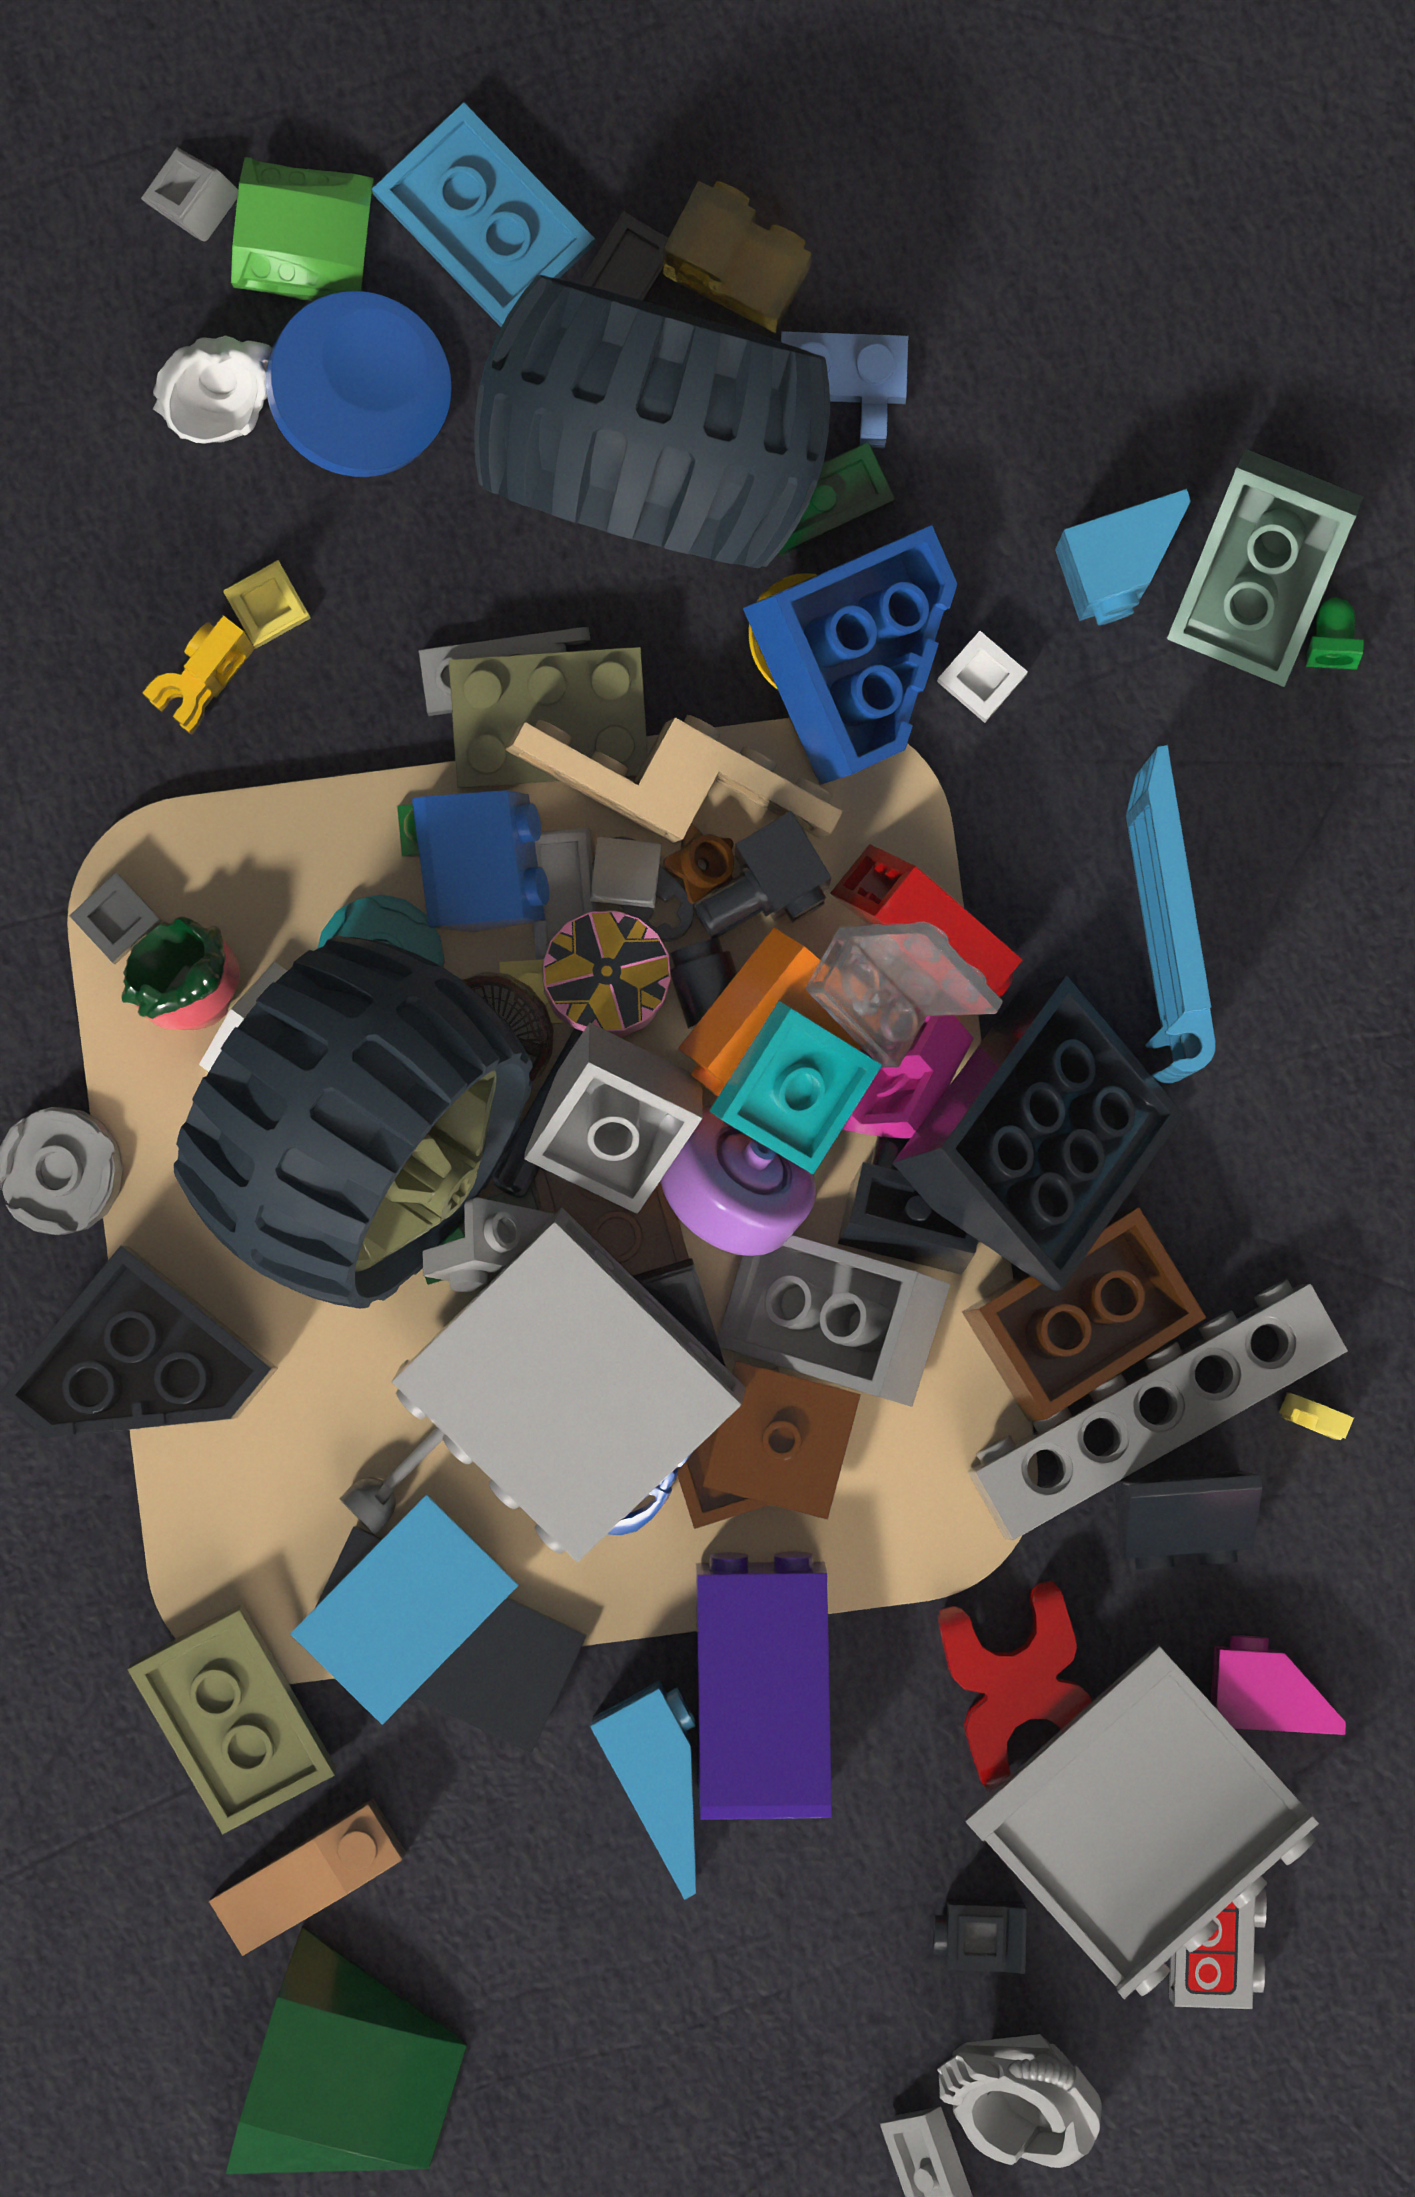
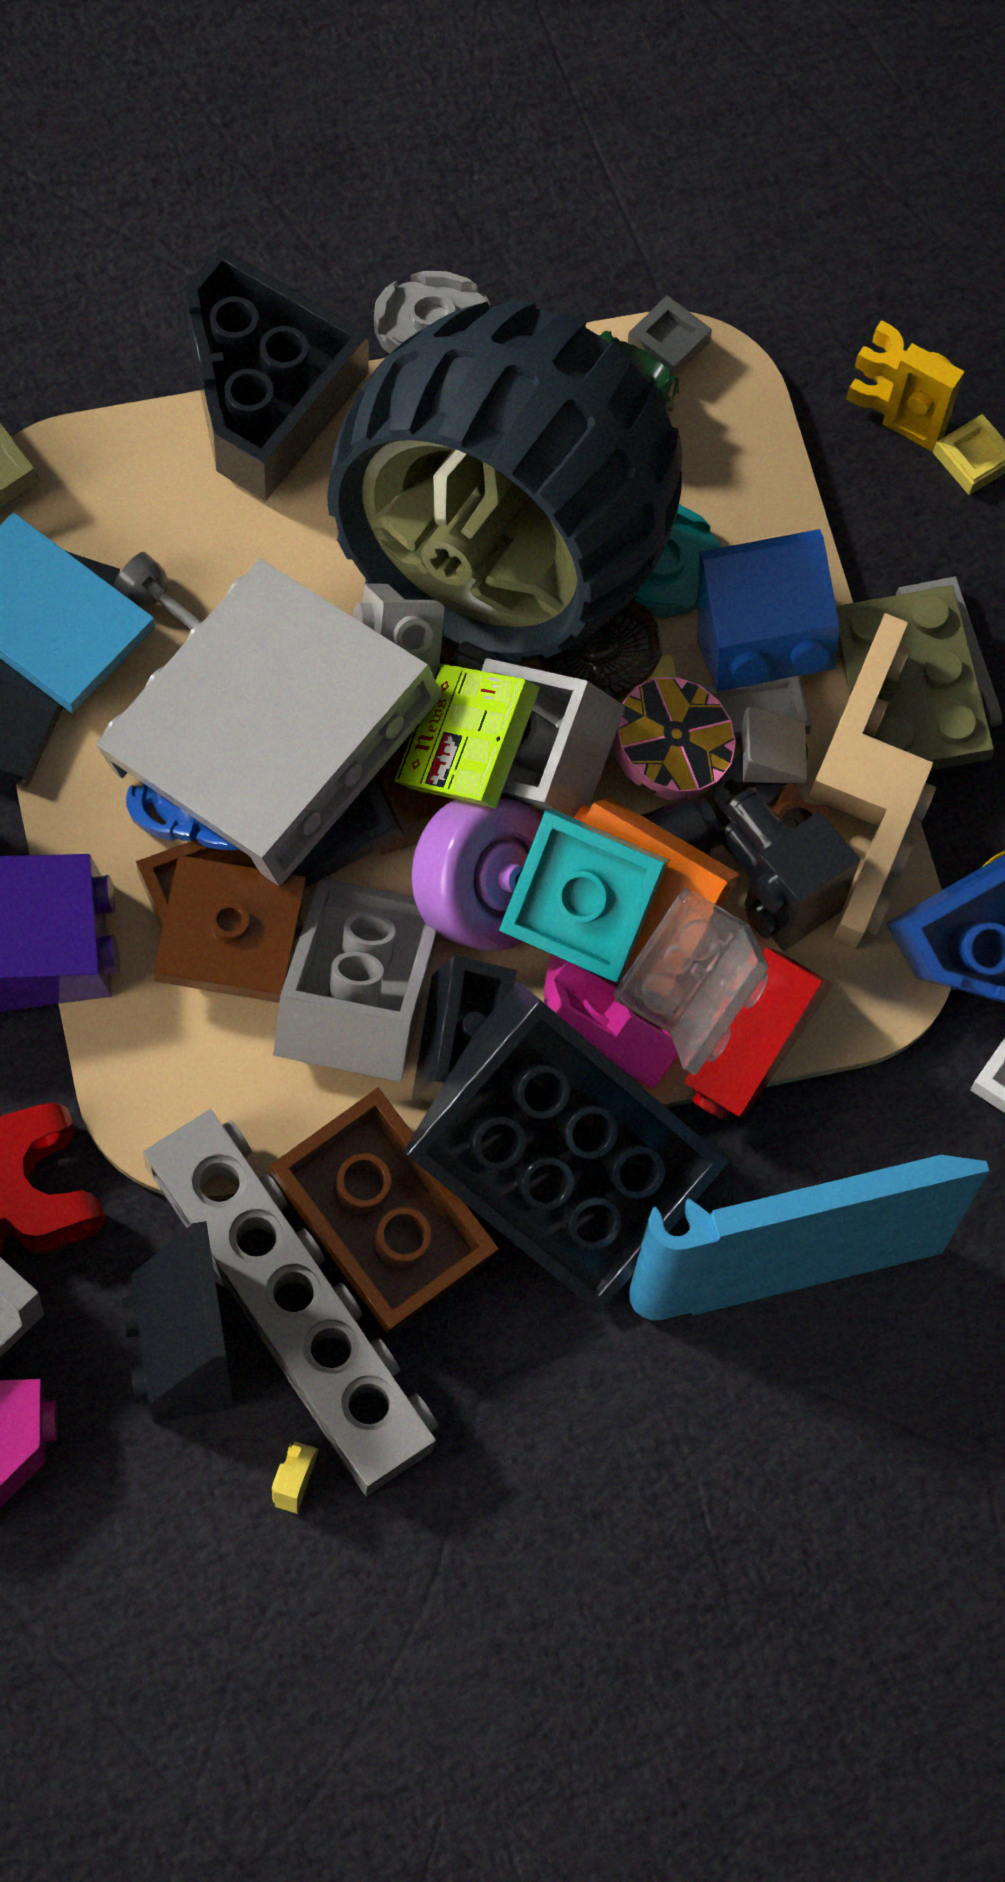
camera: 80 degrees right, 20 degrees down
none -> lime tile [395,663,540,808]

